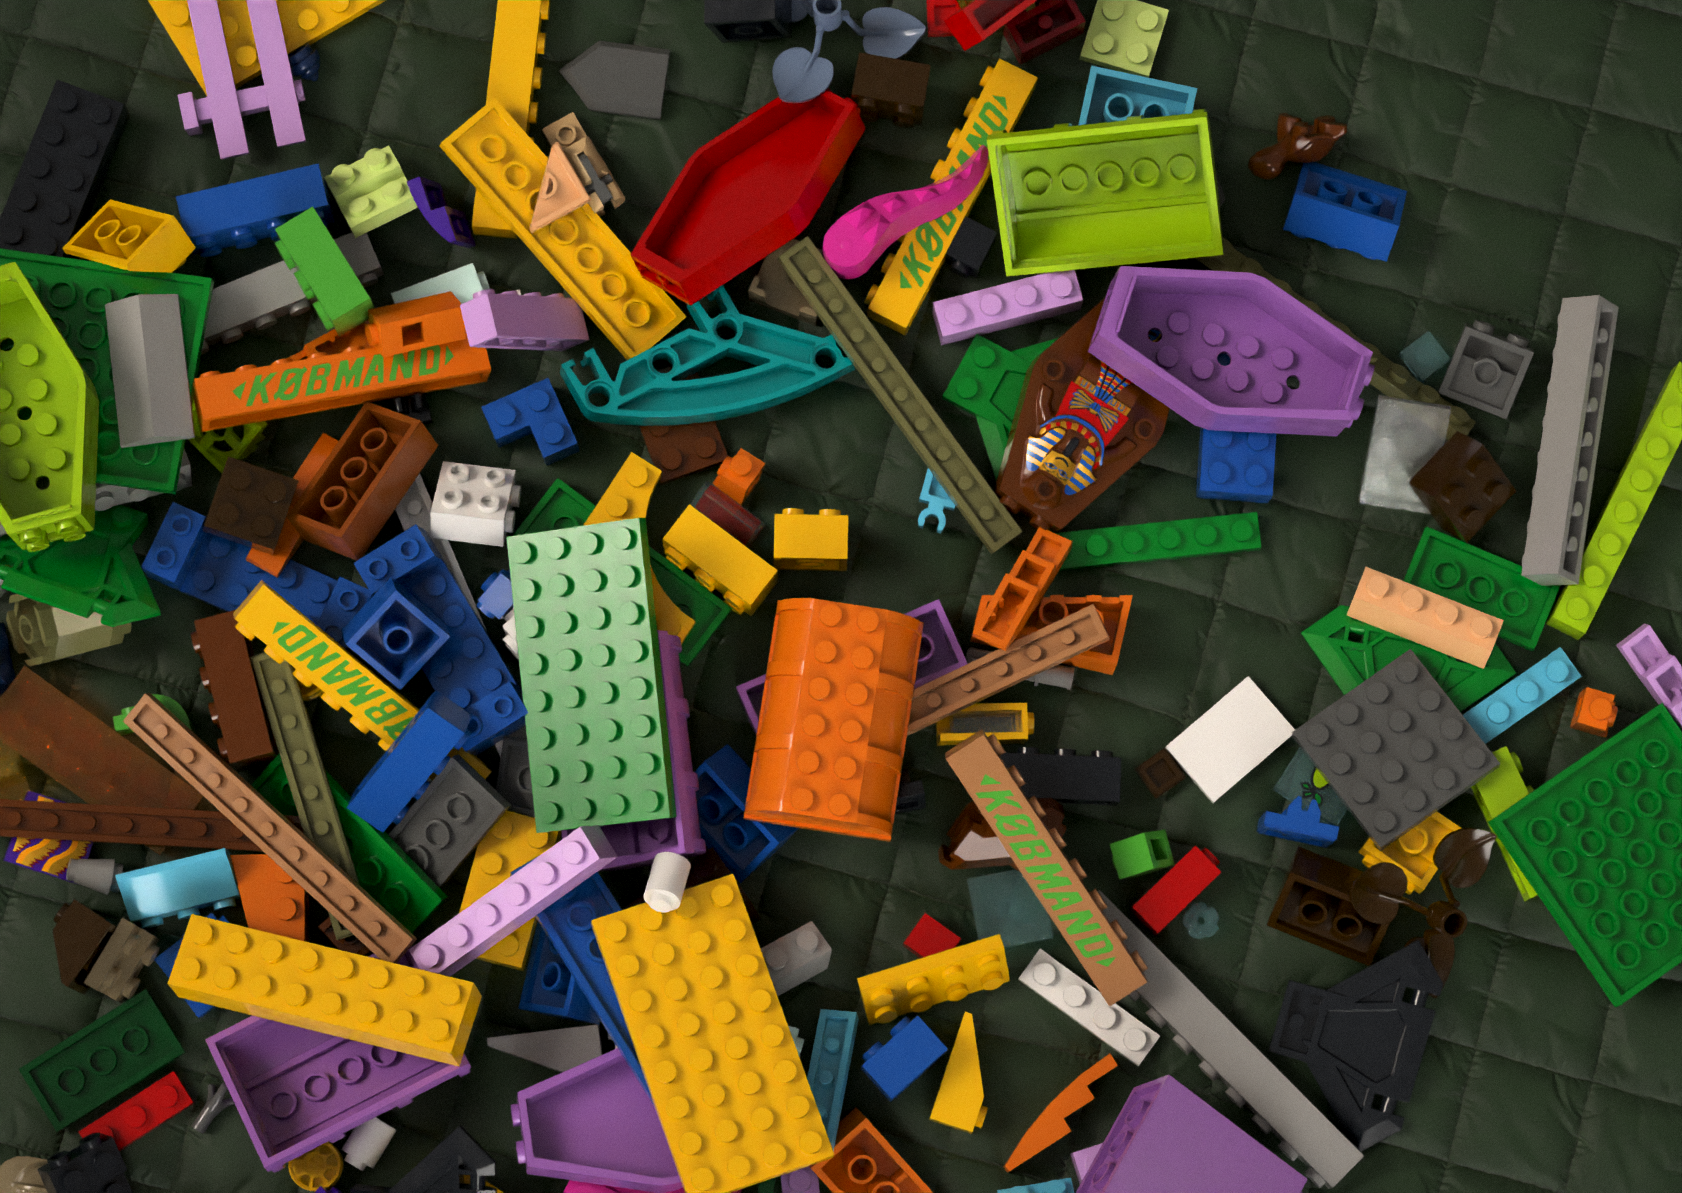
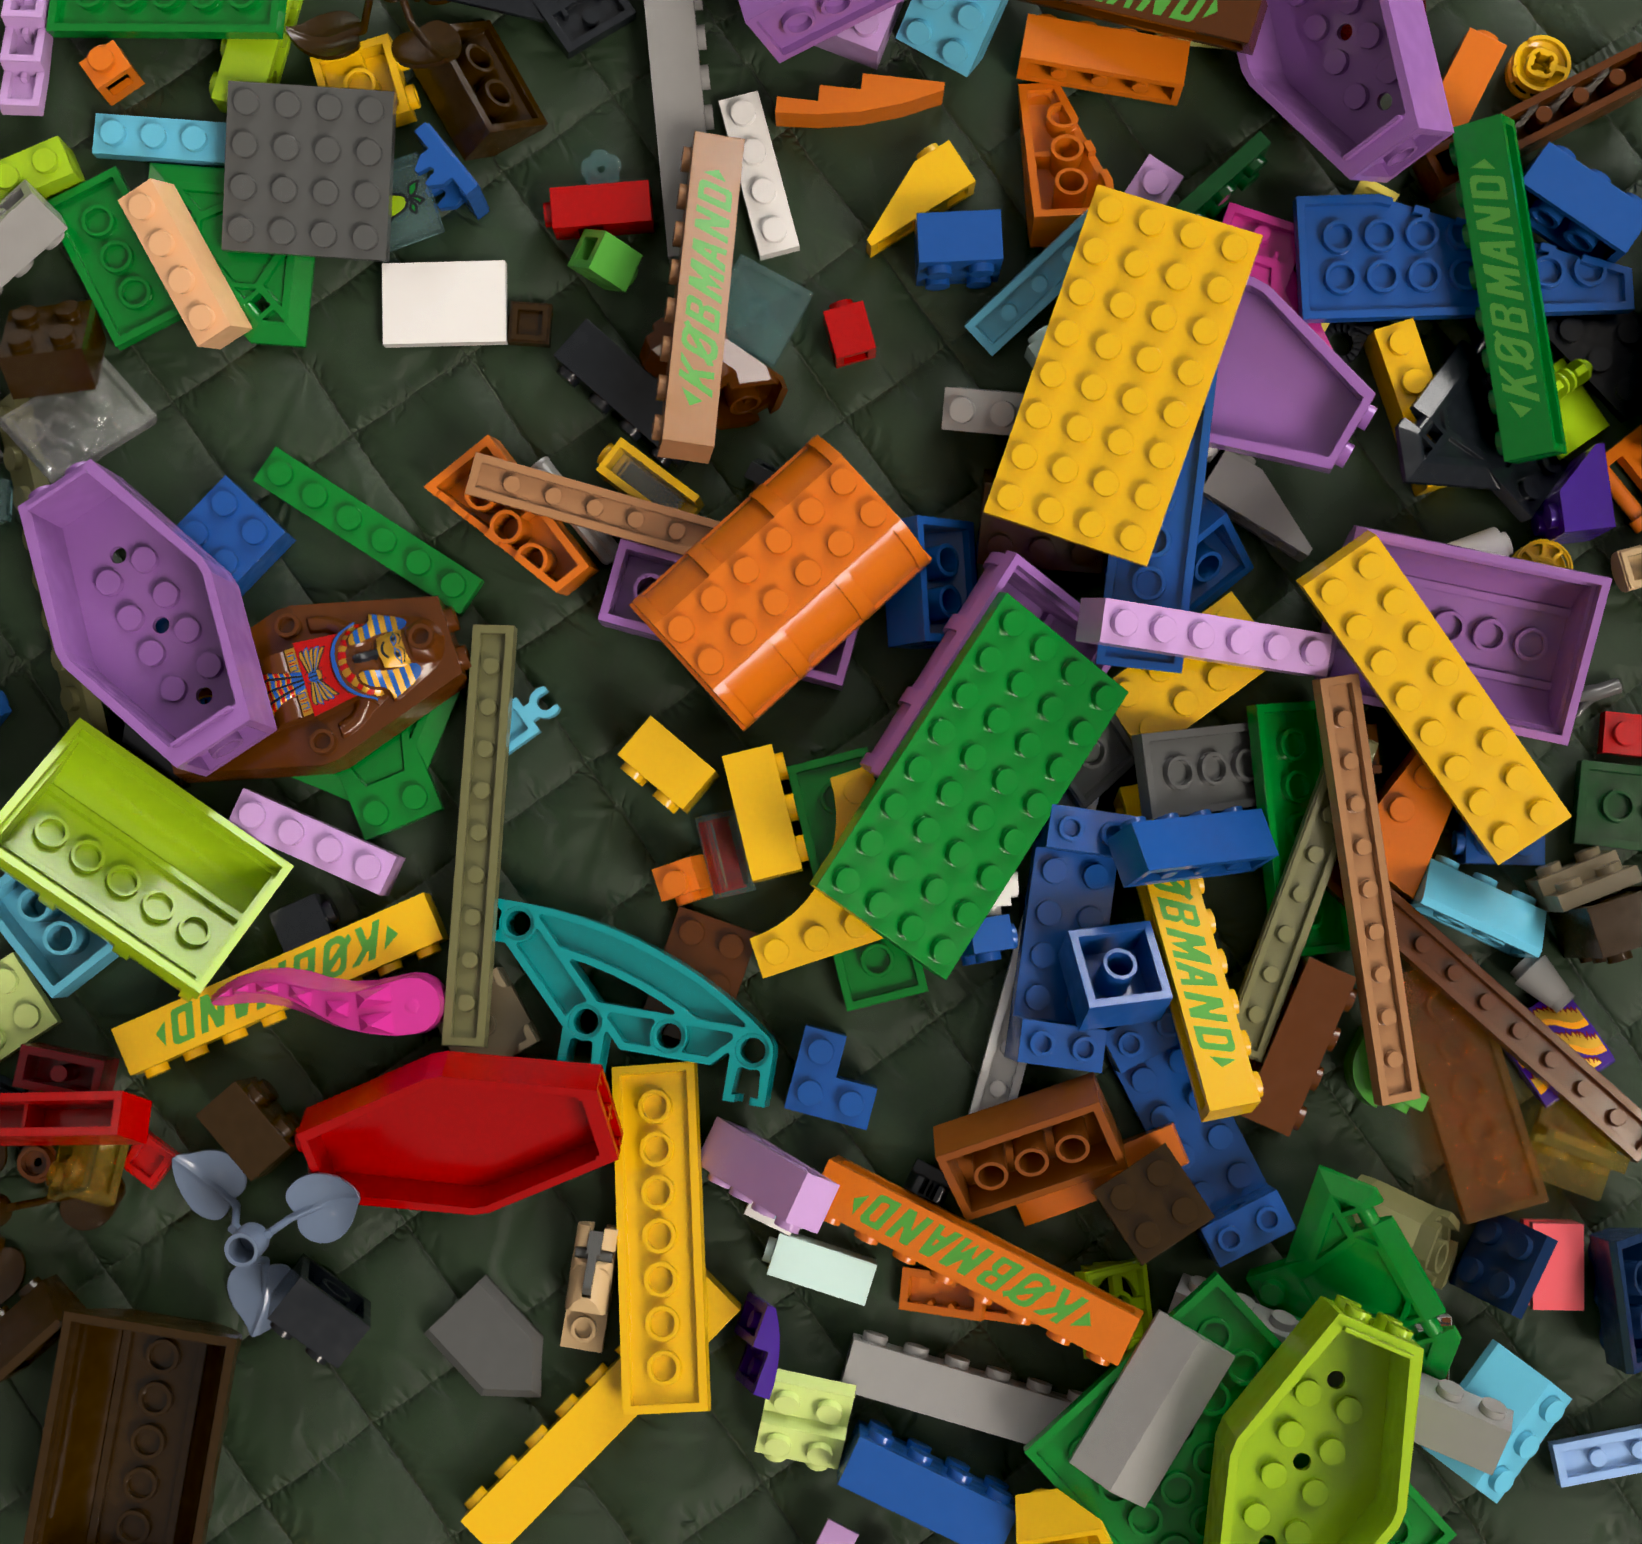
camera: 135 degrees left, 5 degrees up
bright green brick [274,206,374,337] -> none
orange brick [365,291,466,357] -> none
white brick [430,461,521,547] -> none
light nougat tile [529,142,591,233] -> none
white brick [643,852,691,913] -> none
yellow plate [857,934,1010,1025] -> none
orange slope [972,527,1072,651] -> none

